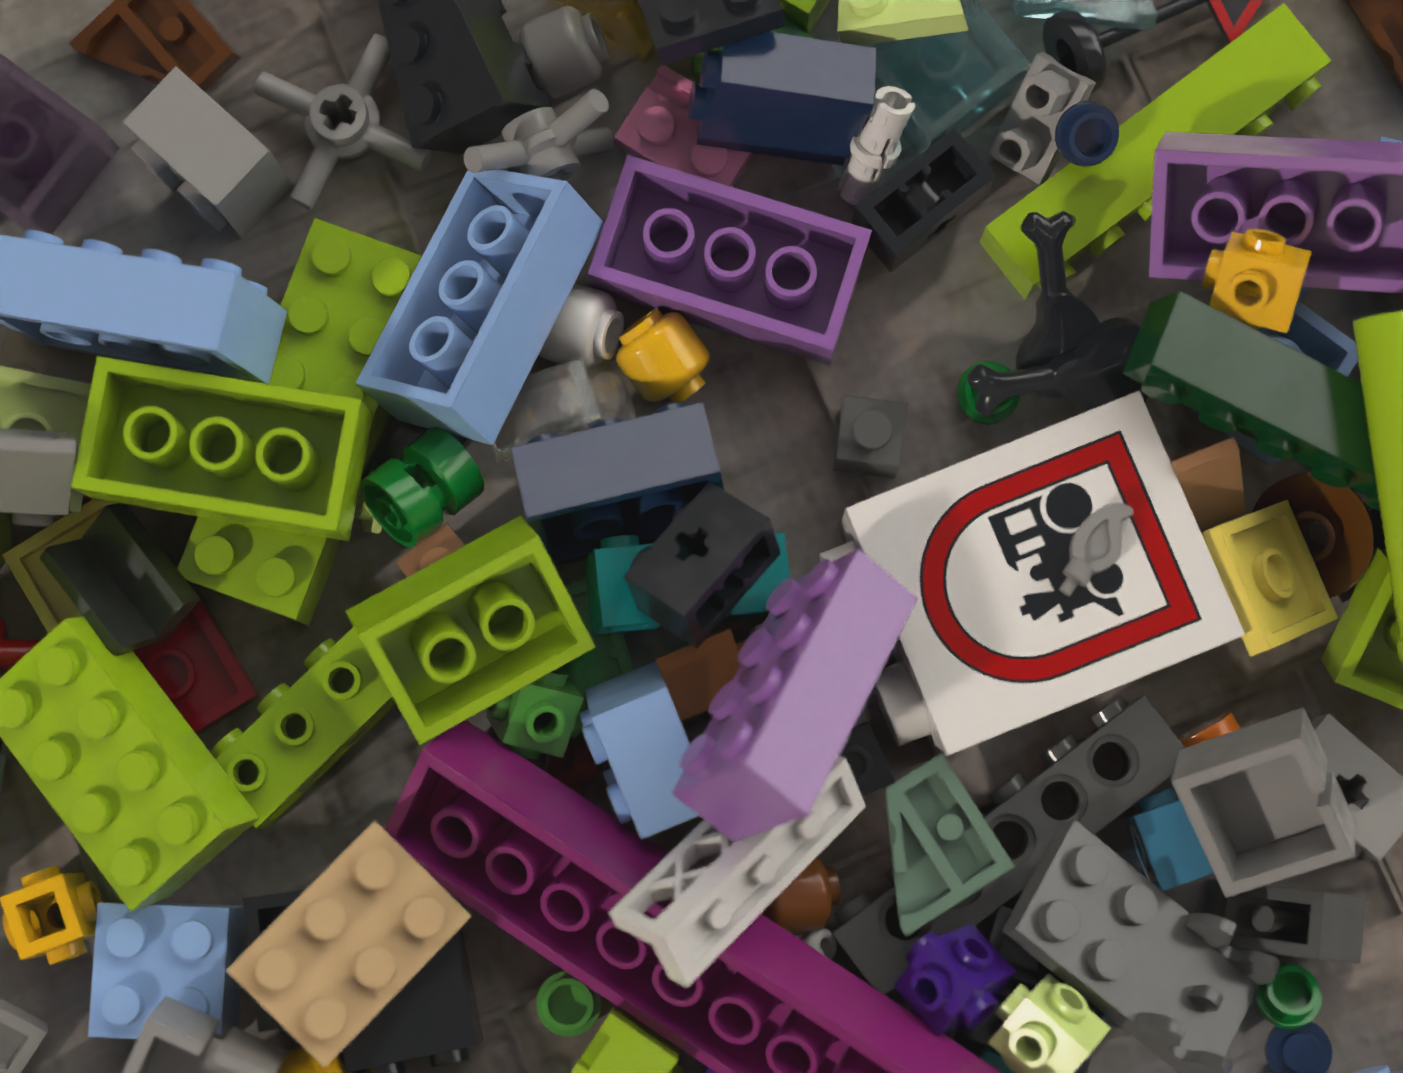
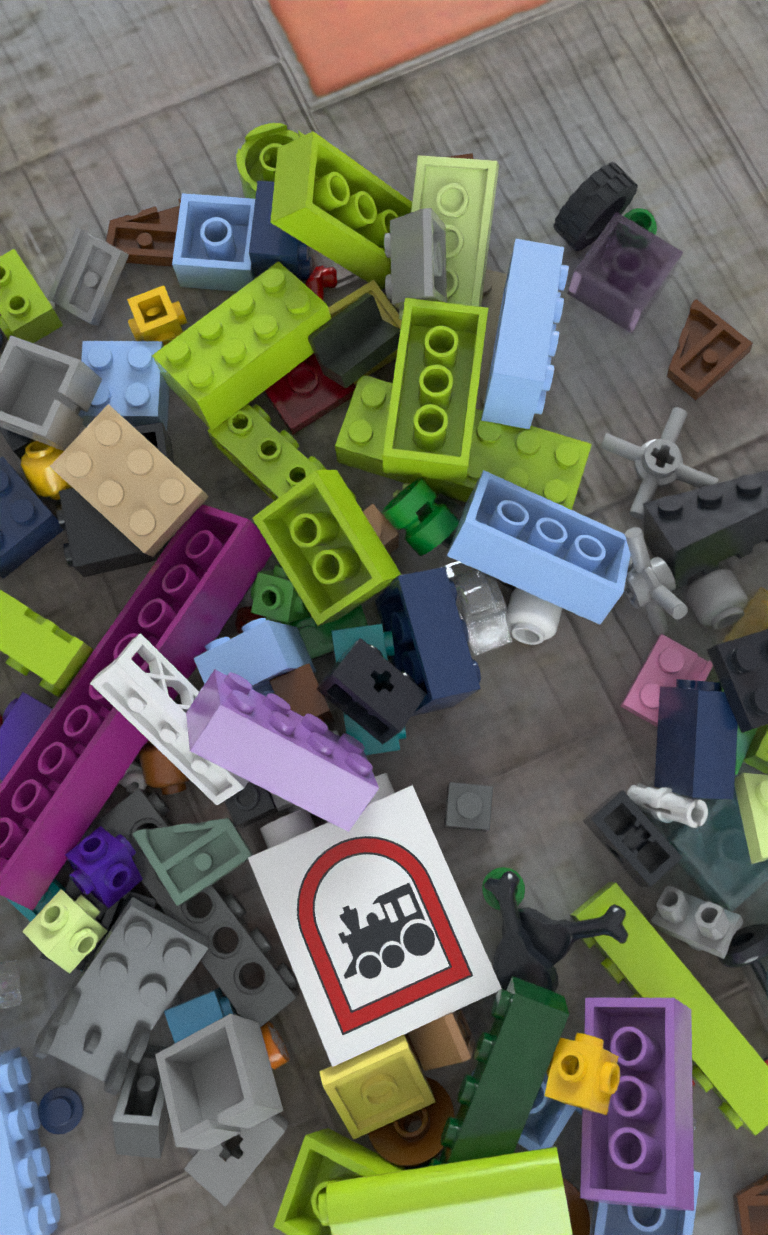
camera: 85 degrees right, 5 degrees down
light grey piece [123,66,293,239] -> none
bright green plate [536,971,602,1037] -> none
medium lavender brick [588,155,872,366] -> none
yellow head [616,307,710,403] -> none
dark blue plate [1055,101,1119,167] -> none
light grey piece [1059,503,1133,596] -> none
green plate [1254,963,1322,1029] -> none

